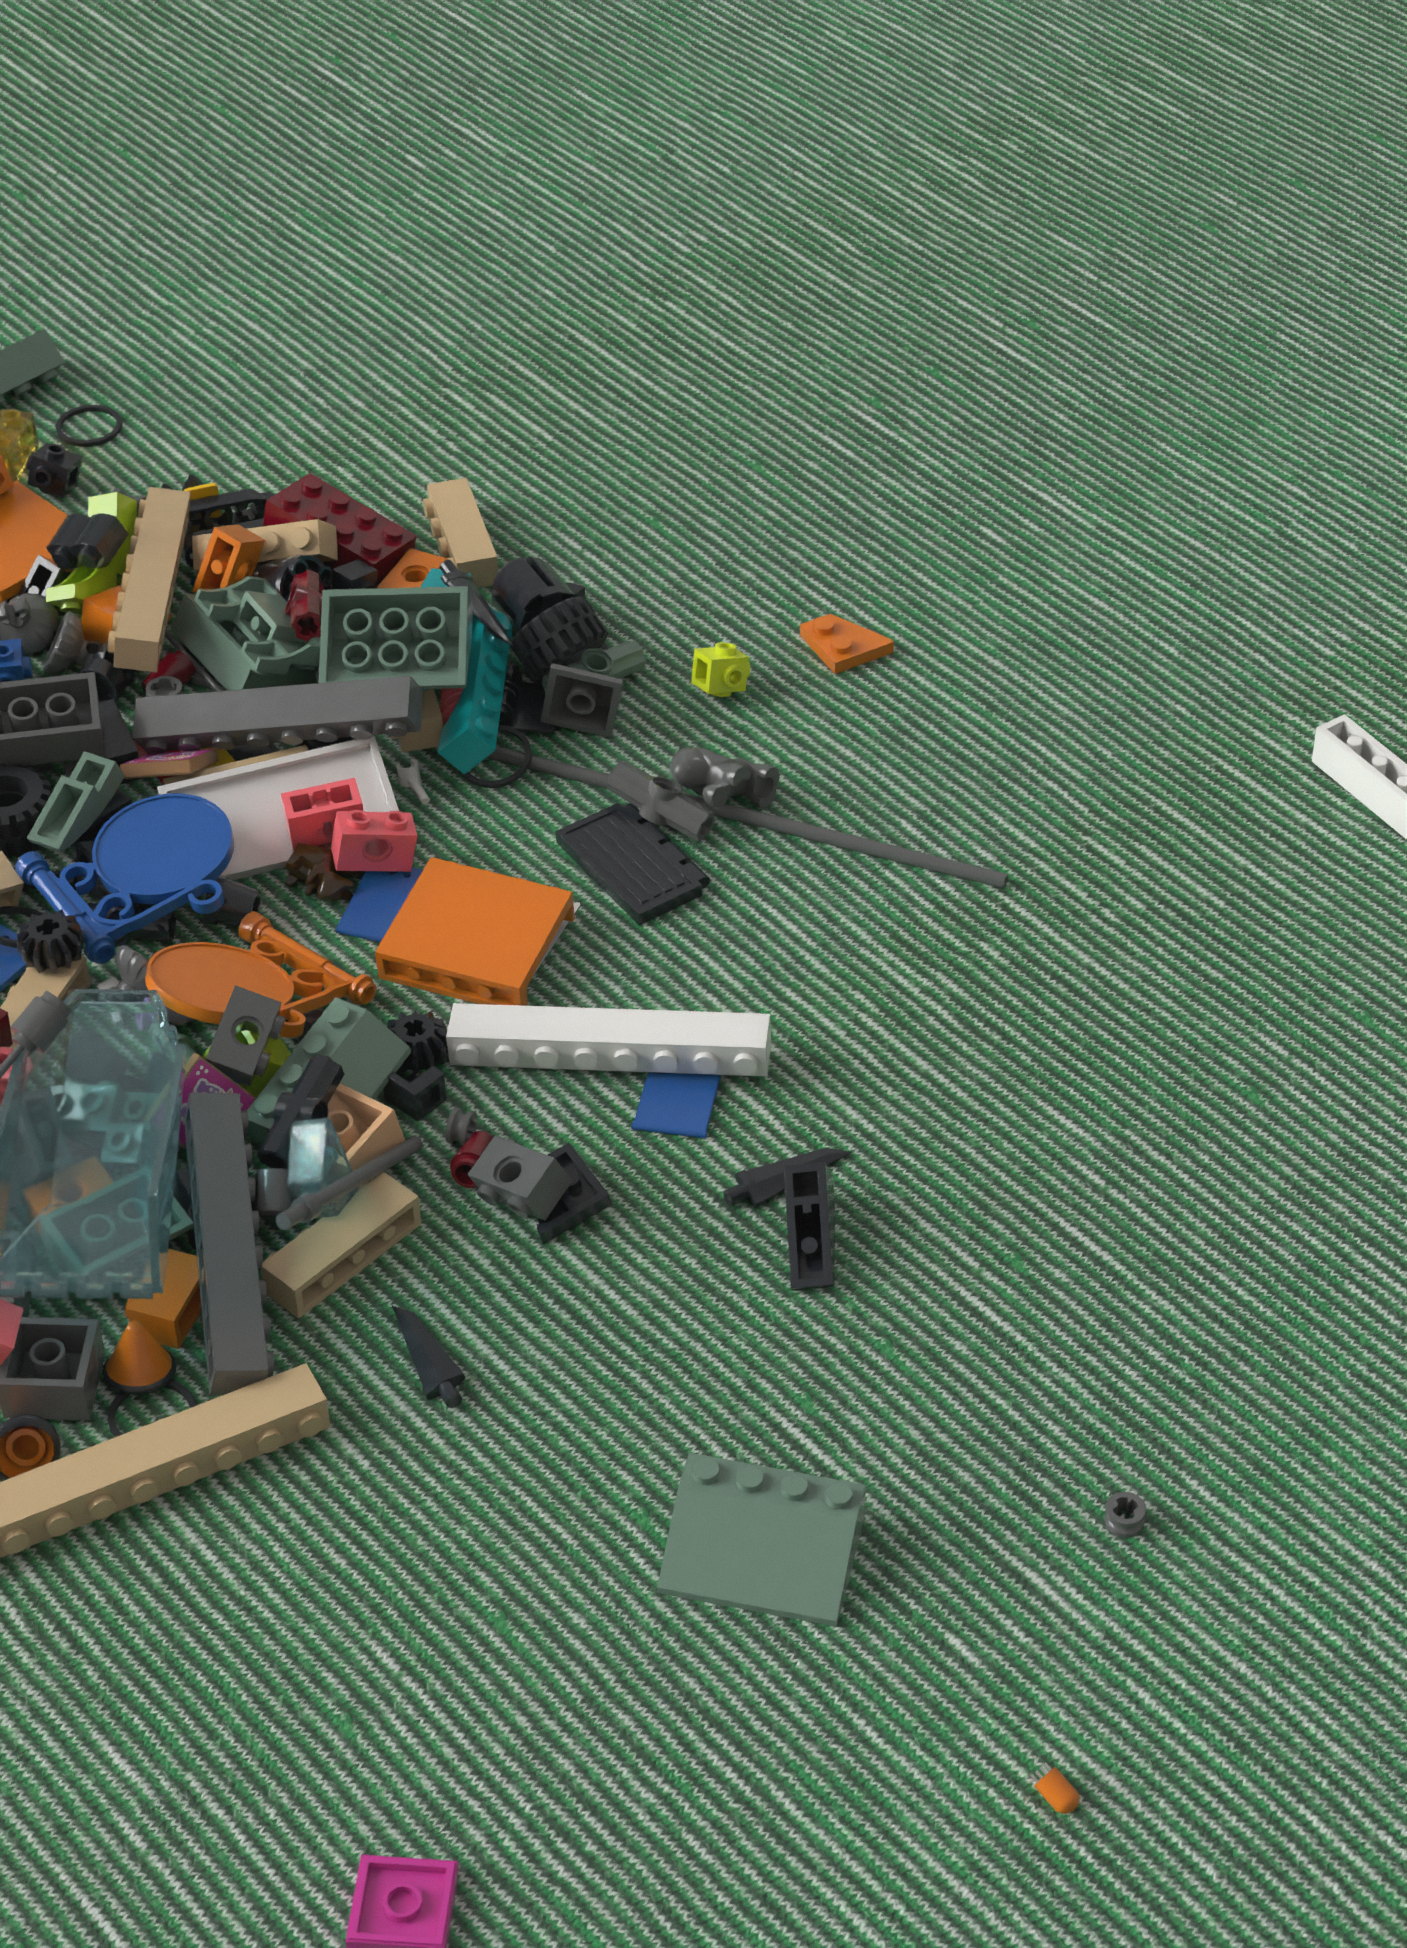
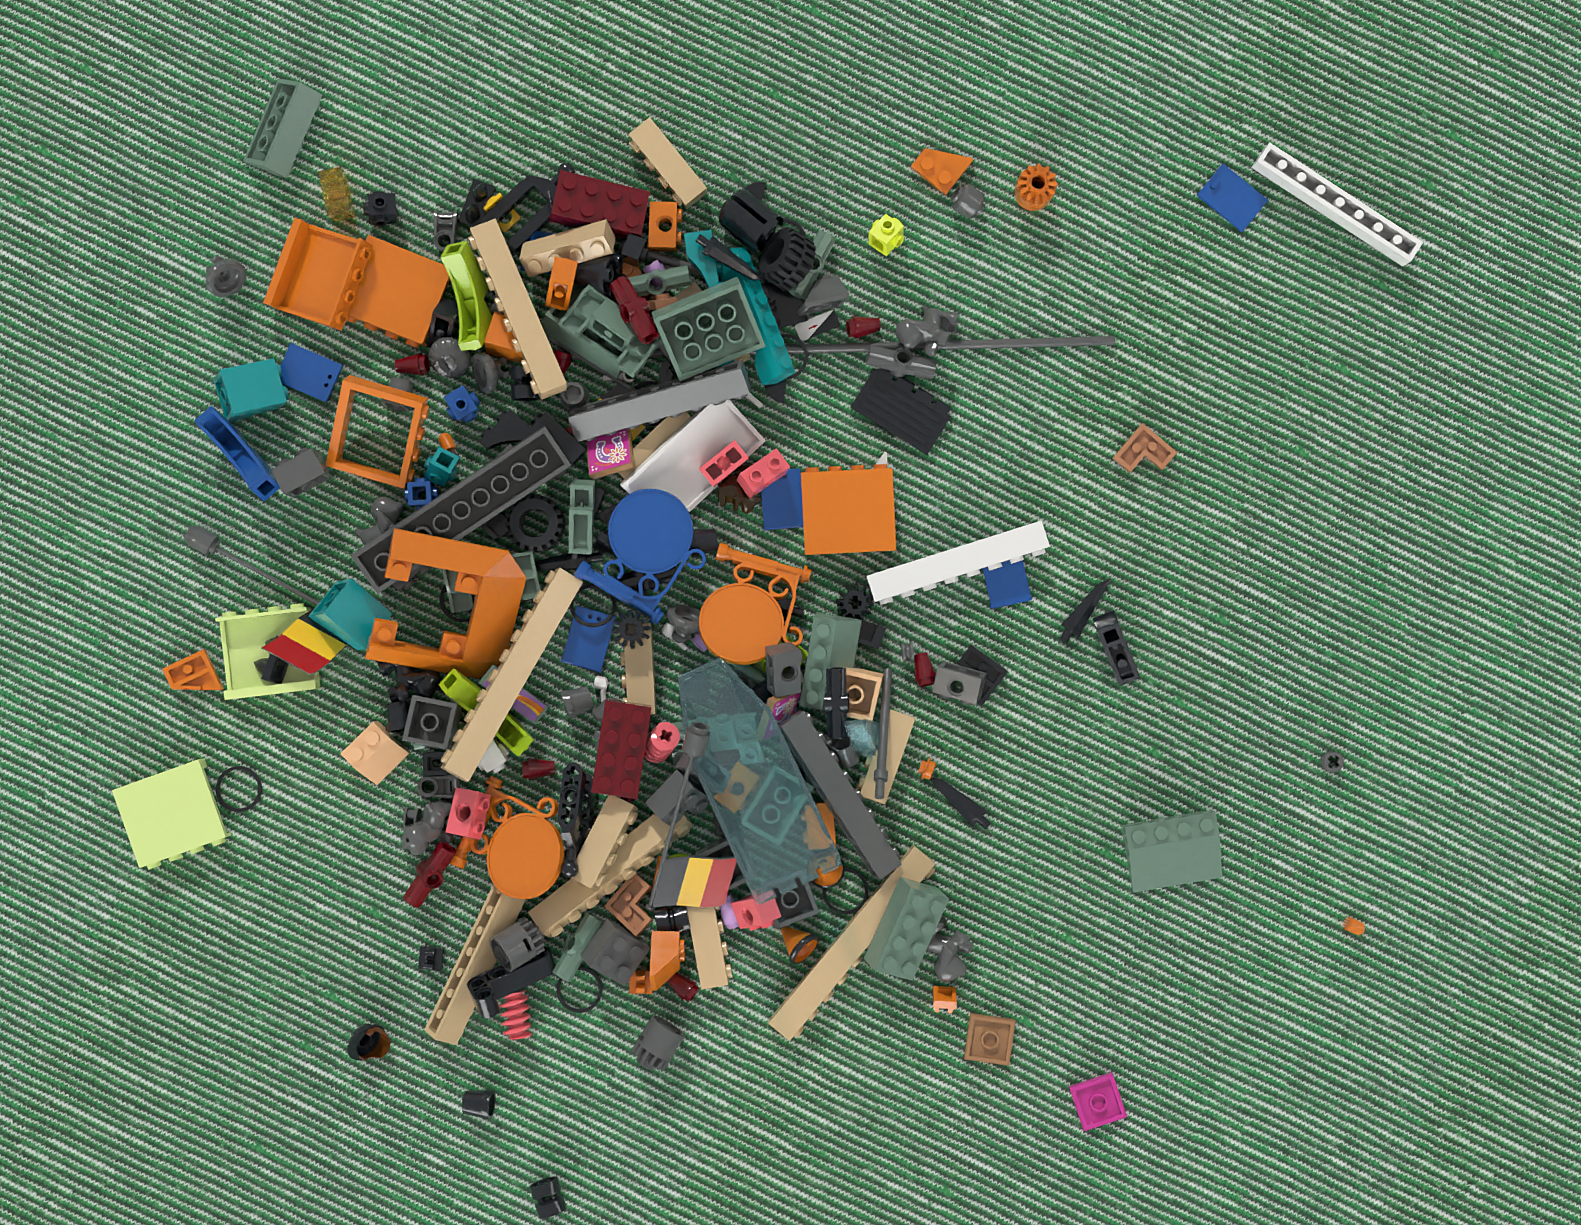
camera: 25 degrees left, 45 degrees up
black brick [46,513,129,569] -> none
black piece [56,405,122,447] -> none
none -> black tile [764,380,786,404]
none -> sticker [795,310,840,342]
none -> dark red cone [846,316,881,339]
none -> sand green brick [864,877,949,981]
none -> orange plate [918,758,936,780]
none -> dark grey animal [927,916,974,982]
none -> orange tile [932,986,957,1013]
none -> dark grey head [950,184,985,219]
none -> medium nougat tile [964,1013,1016,1066]
none -> orange gear [1014,163,1058,211]
none -> nougat plate [1112,423,1177,473]
none -> blue container [1196,164,1268,232]

